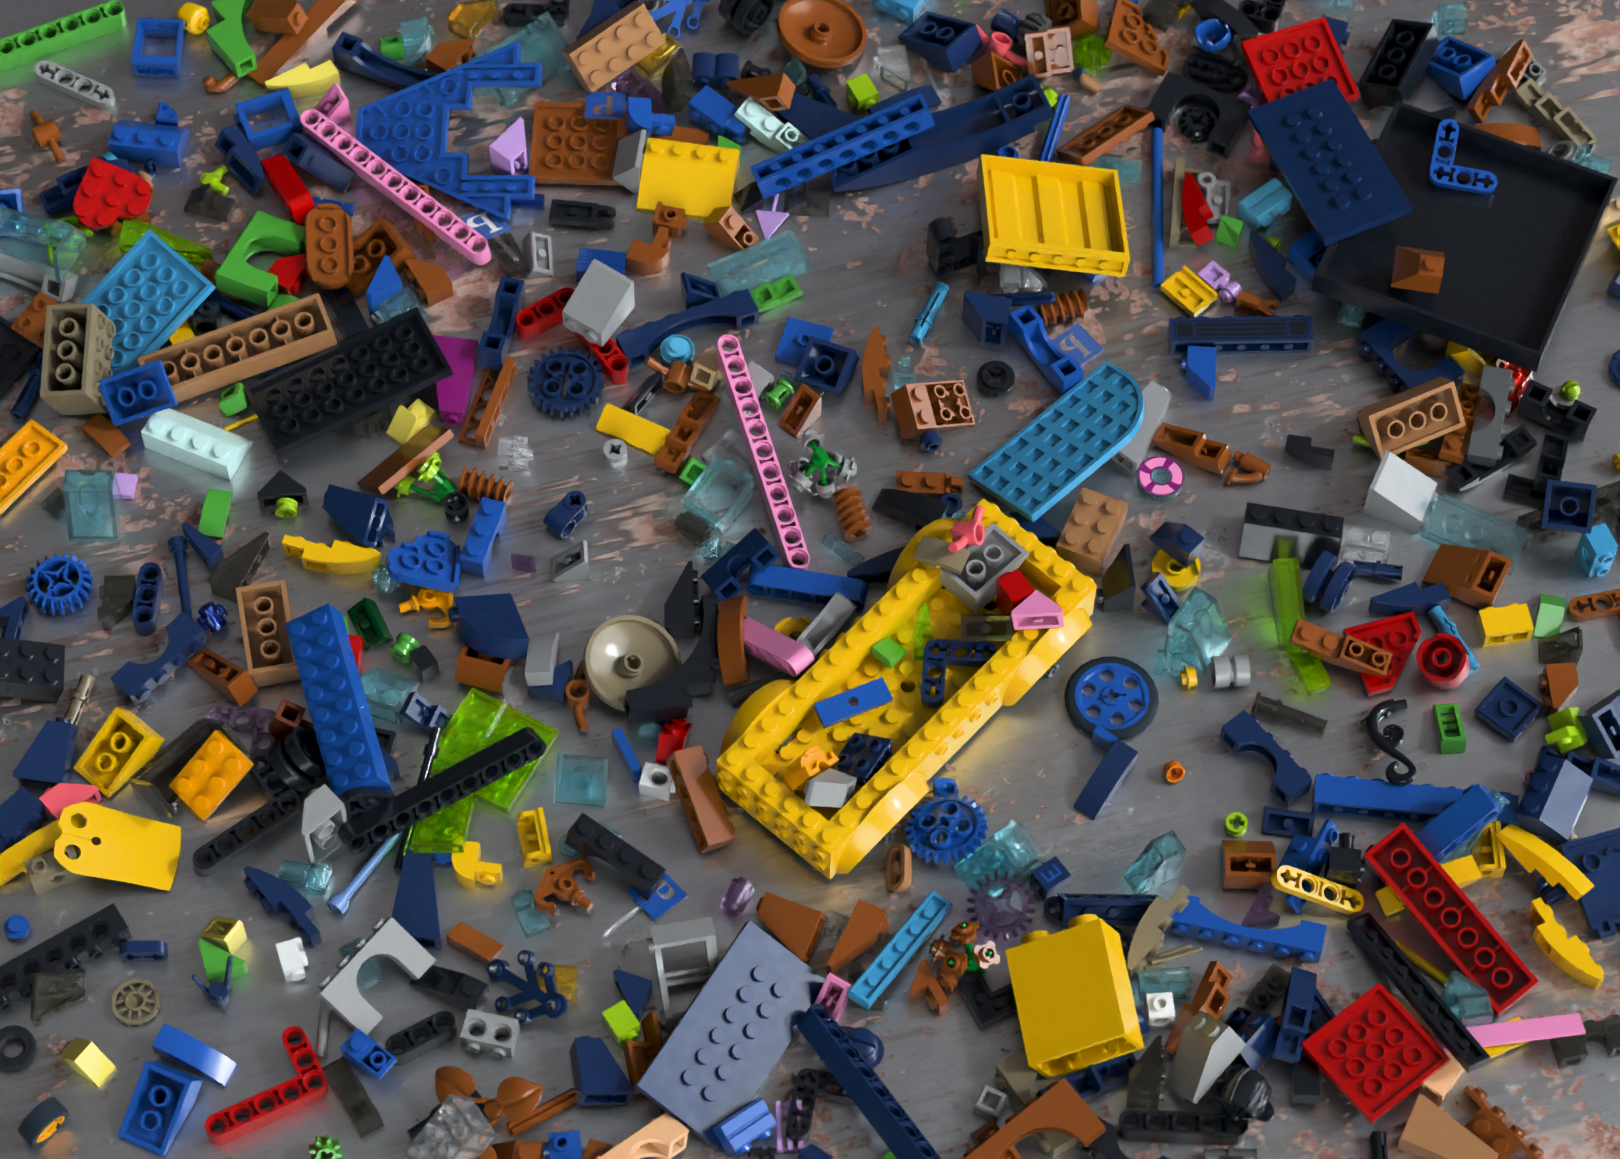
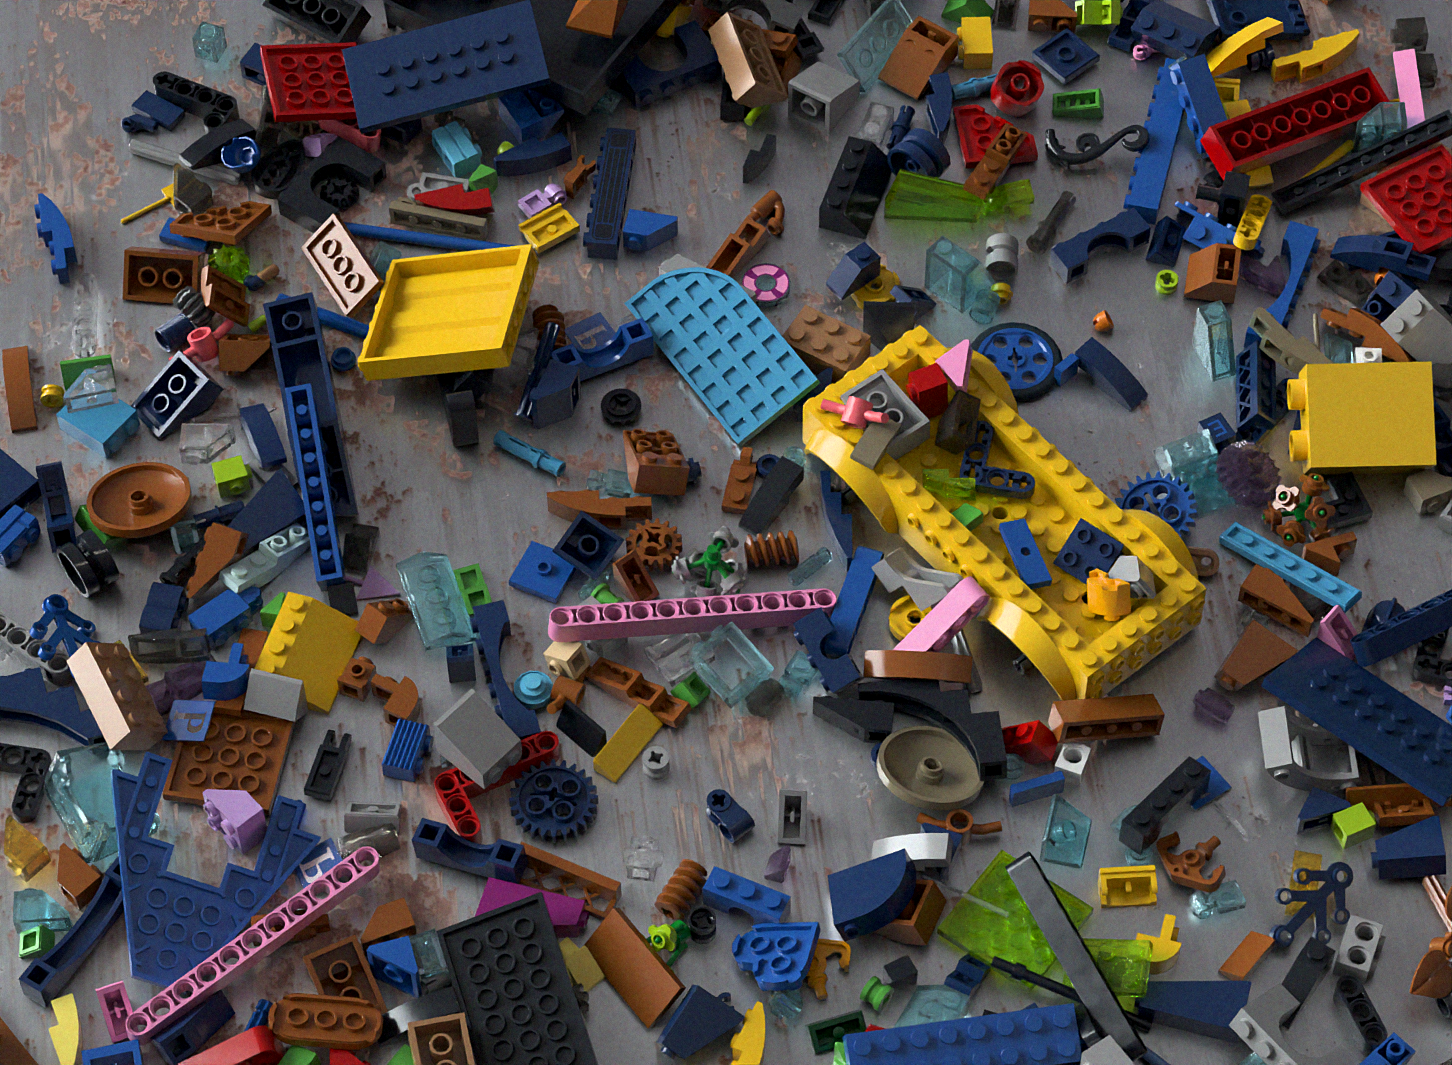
camera: 80 degrees left, 5 degrees down
none -> dark orange gear [626,518,683,572]

